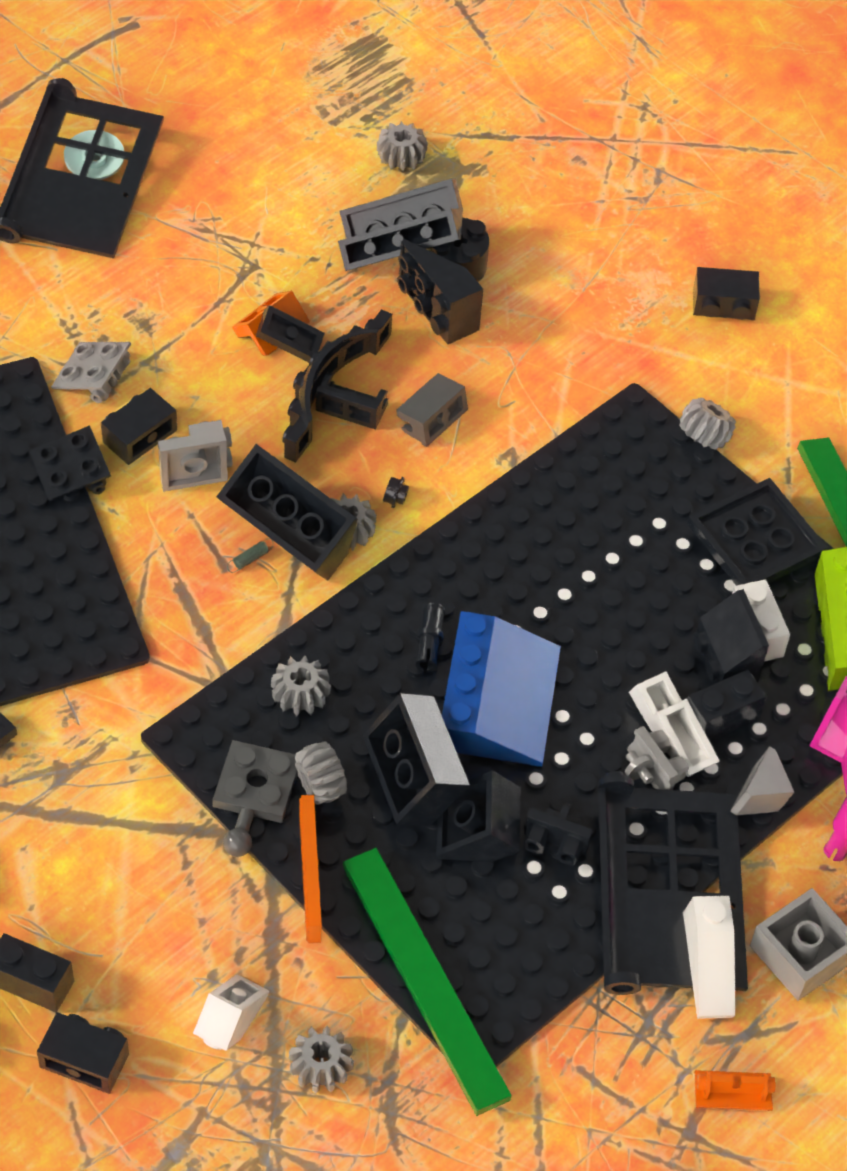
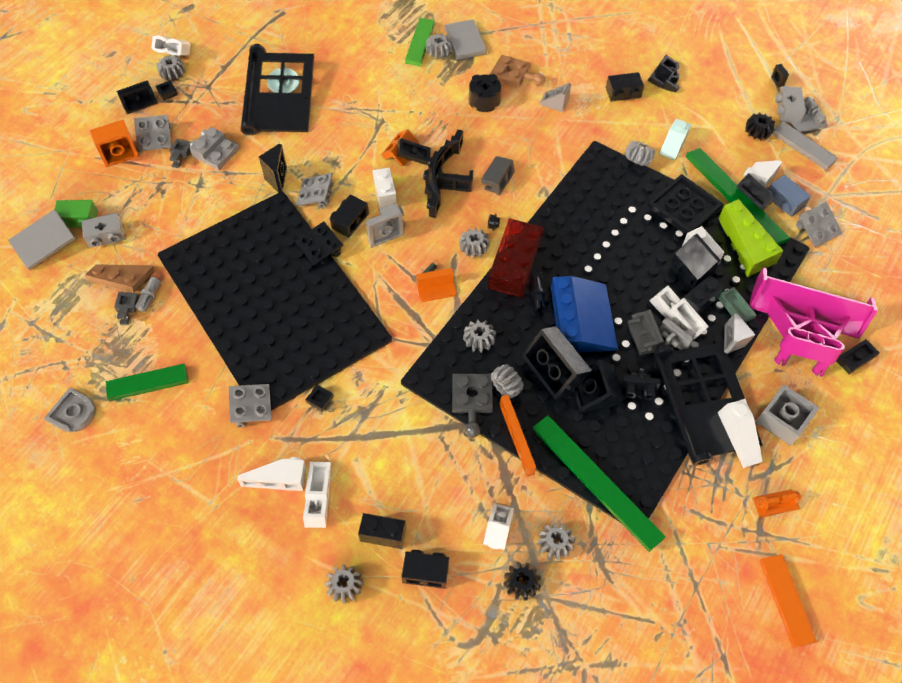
camera: 10 degrees left, 5 degrees up
black slope [216,444,358,581] -> none
slope [338,178,463,271] -> none
black slope [397,239,483,345] -> none
none -> black slope [258,144,287,193]
none -> white brick [372,168,397,209]
none -> bright green tile [405,18,435,66]
none -> orange panel [416,268,457,302]
none -> light grey tile [444,19,487,60]
none -> clear red brick [488,218,544,297]
none -> medium nougat plate [489,55,545,88]
none -> black gear [503,562,541,601]
none -> light grey slope [540,83,571,112]
none -> dark grey hinge [627,309,664,355]
none -> black slope [648,54,679,92]
none -> light aqua slope [660,119,692,160]
none -> sand green tile [719,287,756,323]

